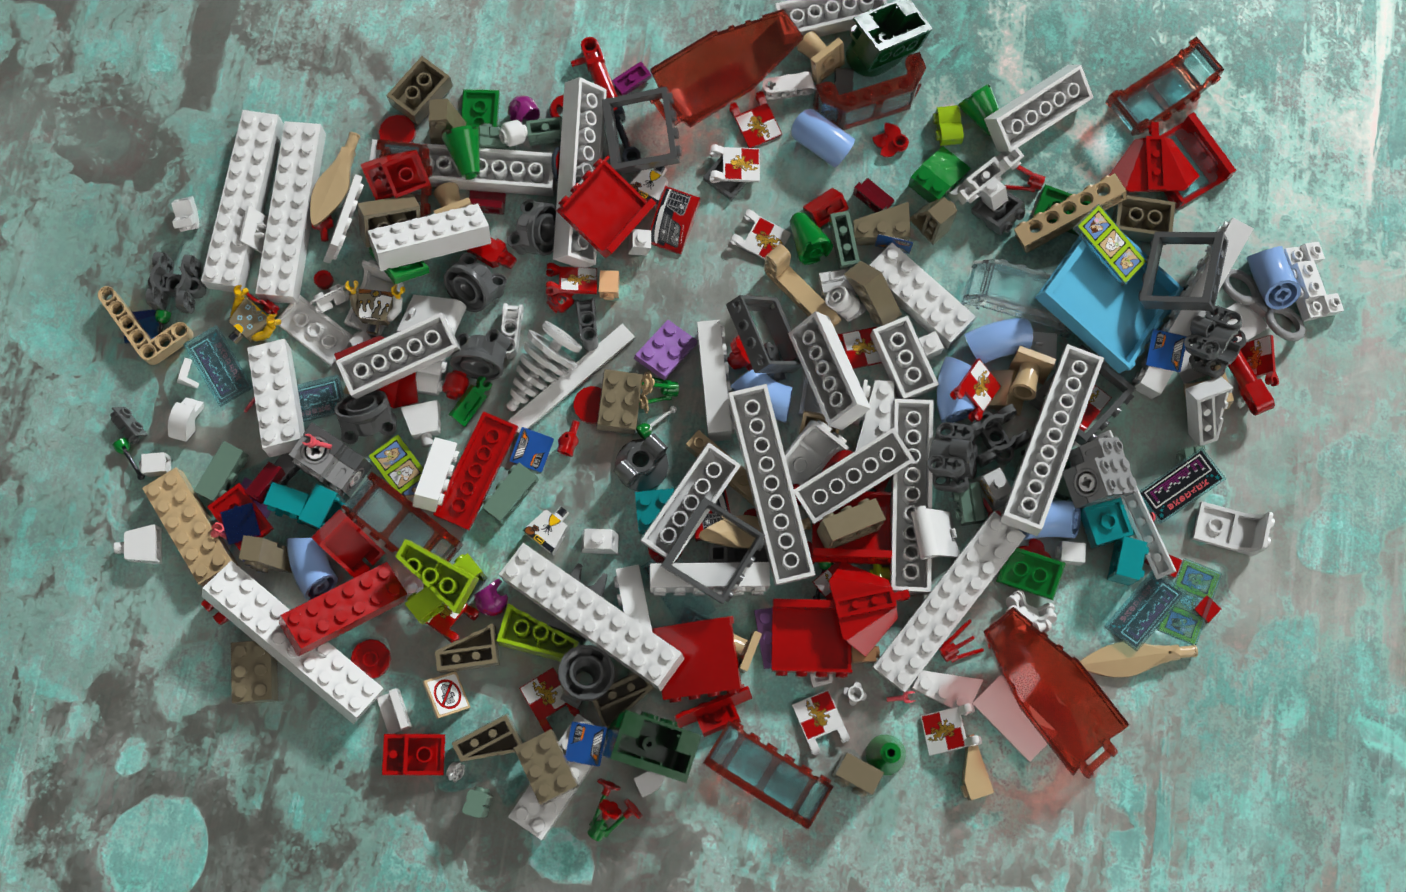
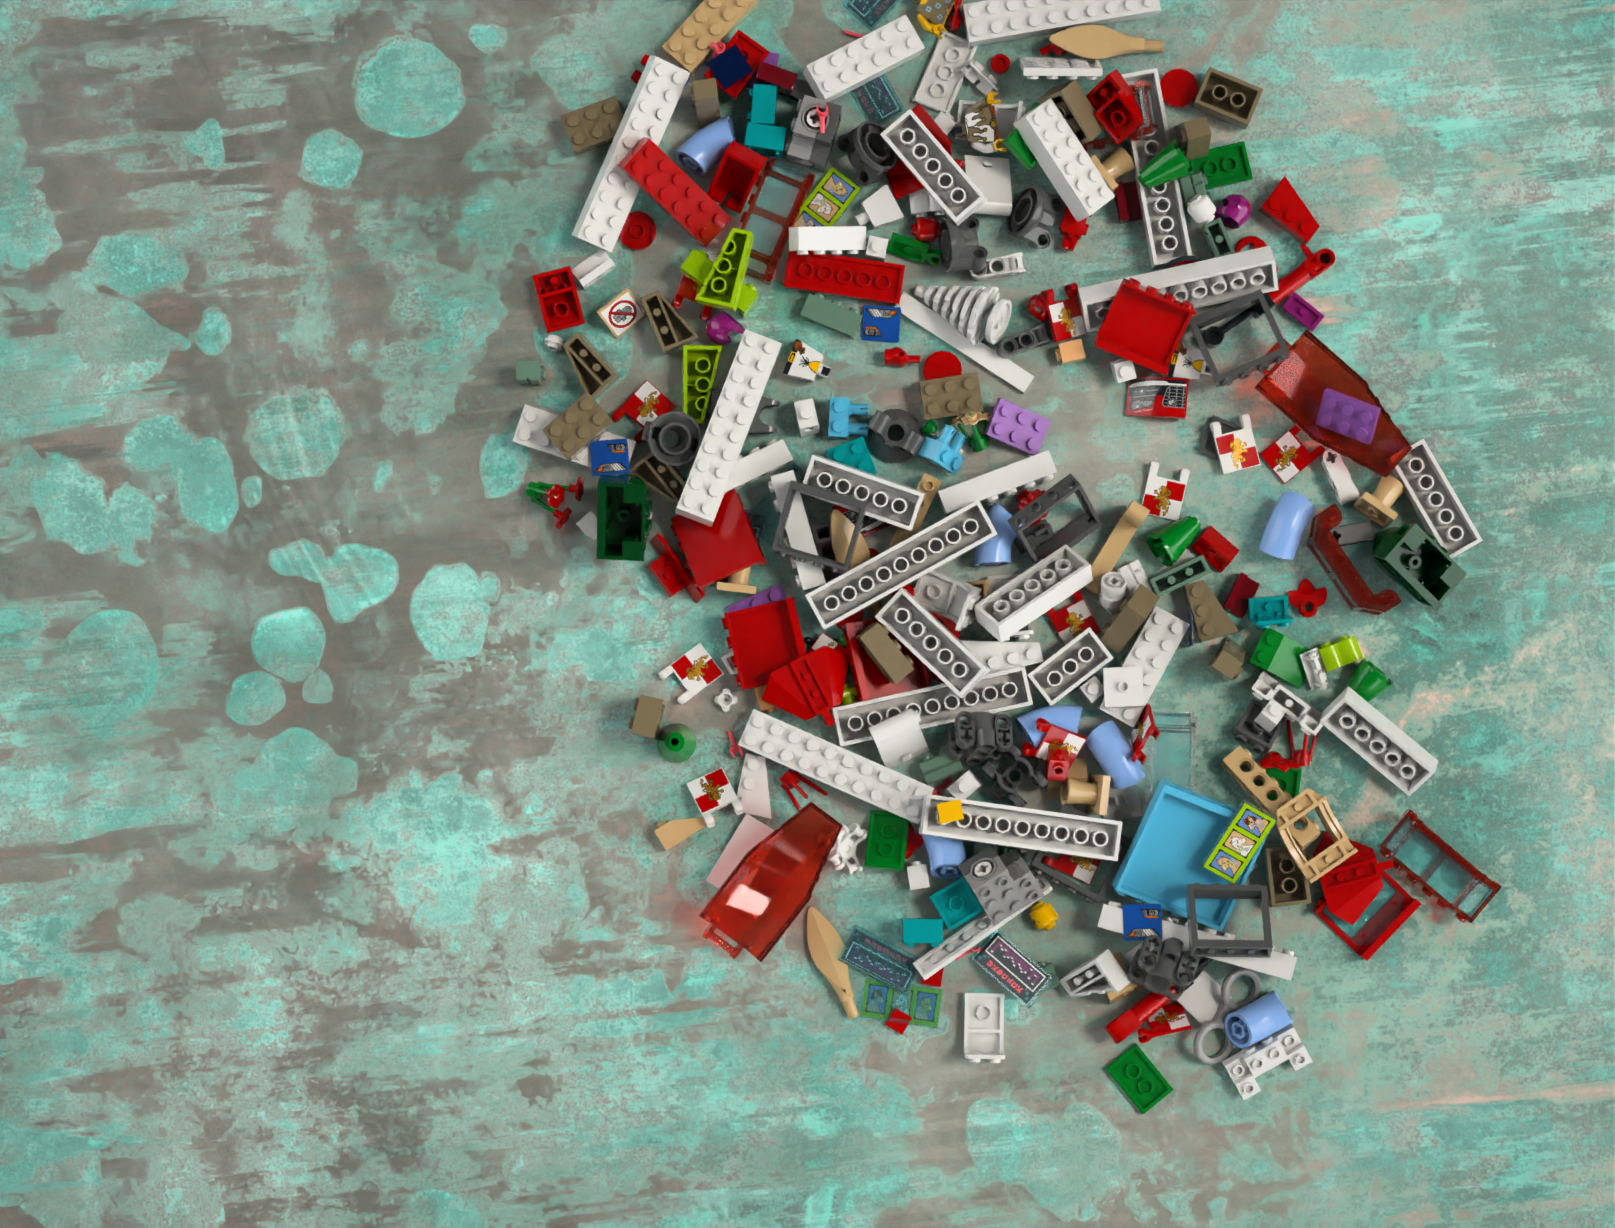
camera: 75 degrees right, 10 degrees up
sand green brick [194,441,249,502] -> none
dark grey piece [507,199,556,256] -> none
clear light blue windscreen [703,720,834,830] -> none
none -> medium azure brick [828,397,869,439]
none -> white brick [865,235,889,262]
none -> medium azure brick [918,424,967,475]
none -> yellow panel [937,799,964,824]
none -> yellow head [1029,901,1058,931]
none -> red brick [1045,749,1070,781]
none -> white plate [1103,666,1144,707]
none -> green tile [1105,1043,1174,1115]
none -> flag [1130,704,1160,765]
none -> teal bracket [1247,595,1295,628]
none -> red wedge [1259,176,1320,245]
none -> red plate [1260,751,1299,772]
none -> tan wedge [1276,788,1358,884]
none -> white hinge [1299,647,1329,691]
none -> medium lavender plate [1316,388,1381,445]

